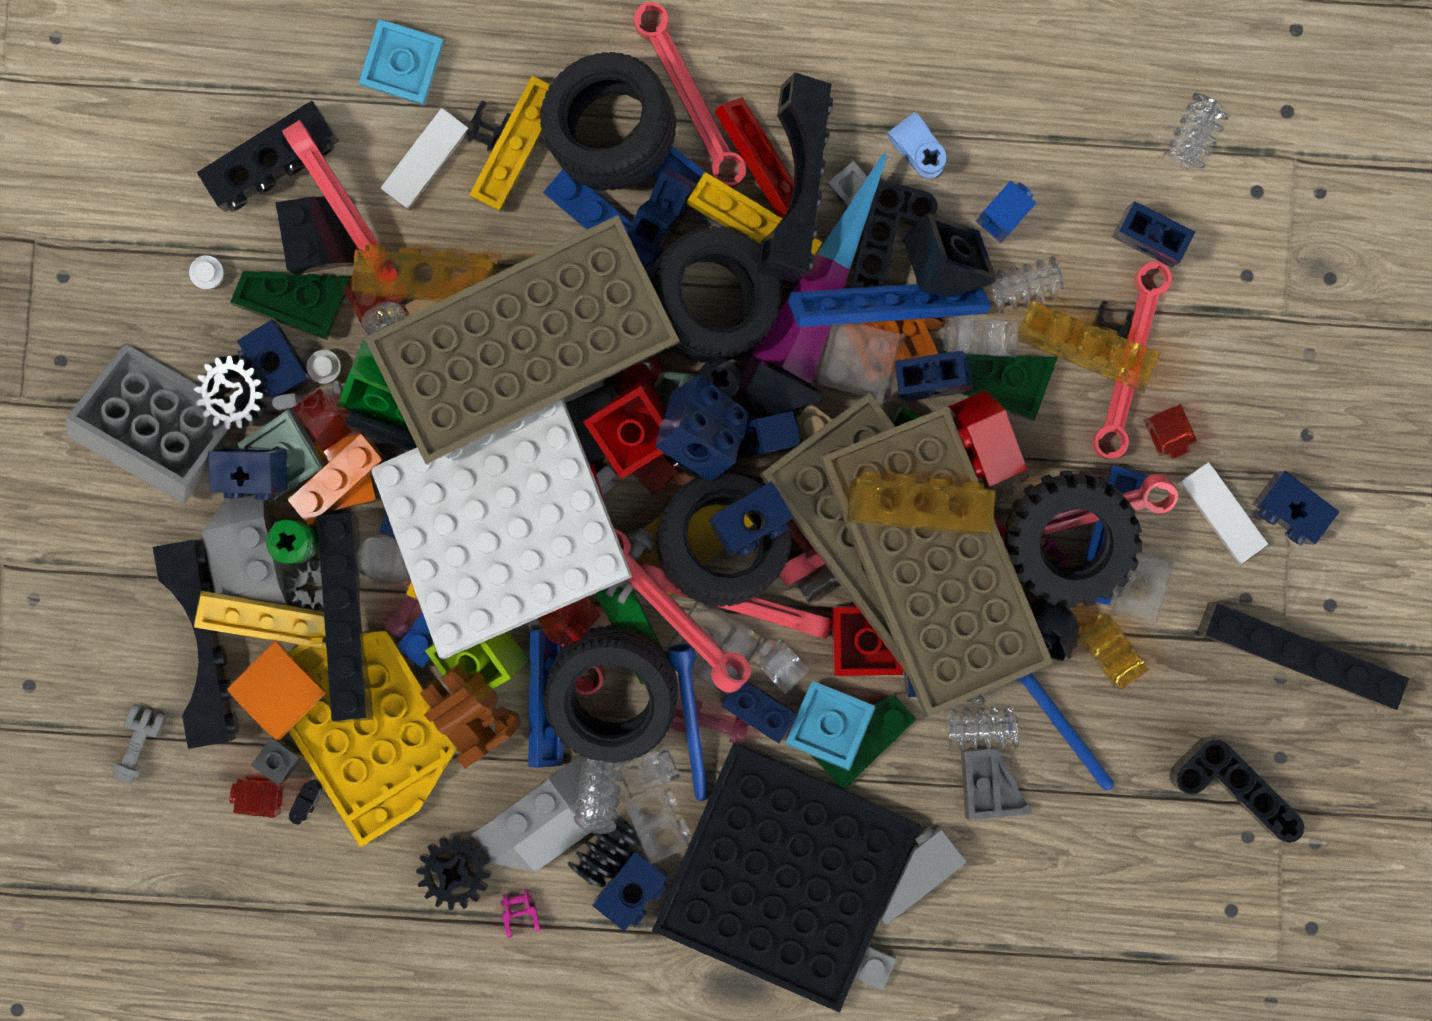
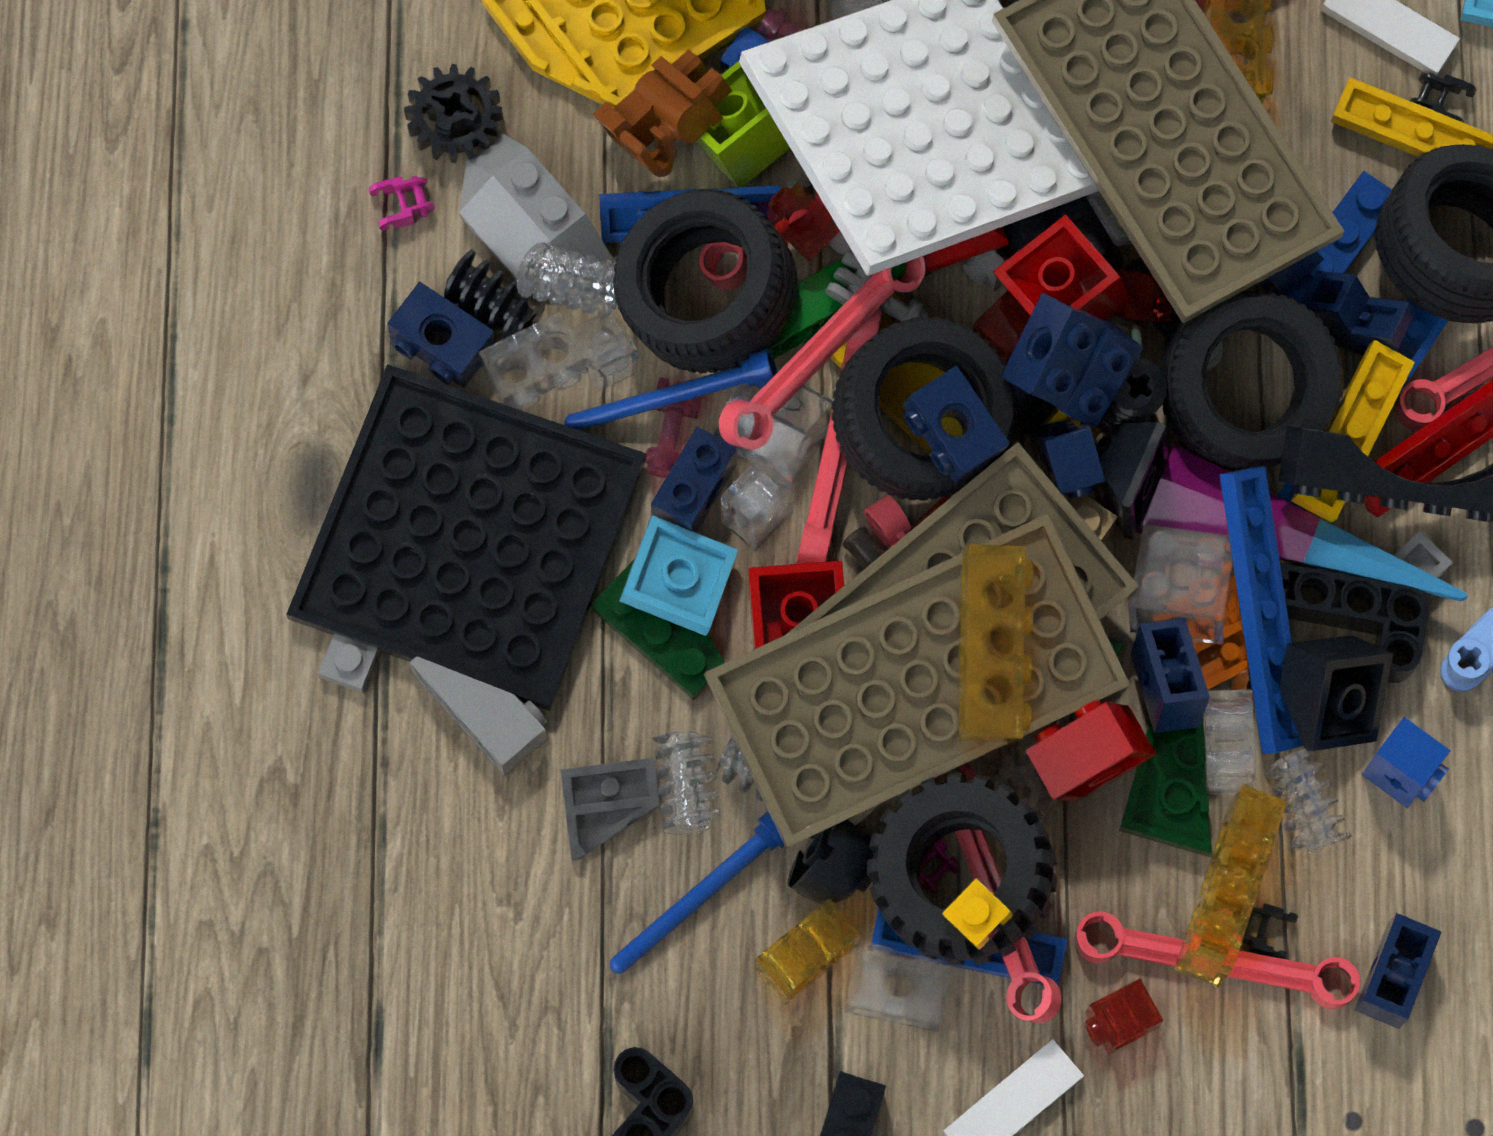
camera: 90 degrees right, 15 degrees down
none -> yellow plate [942,879,1013,950]

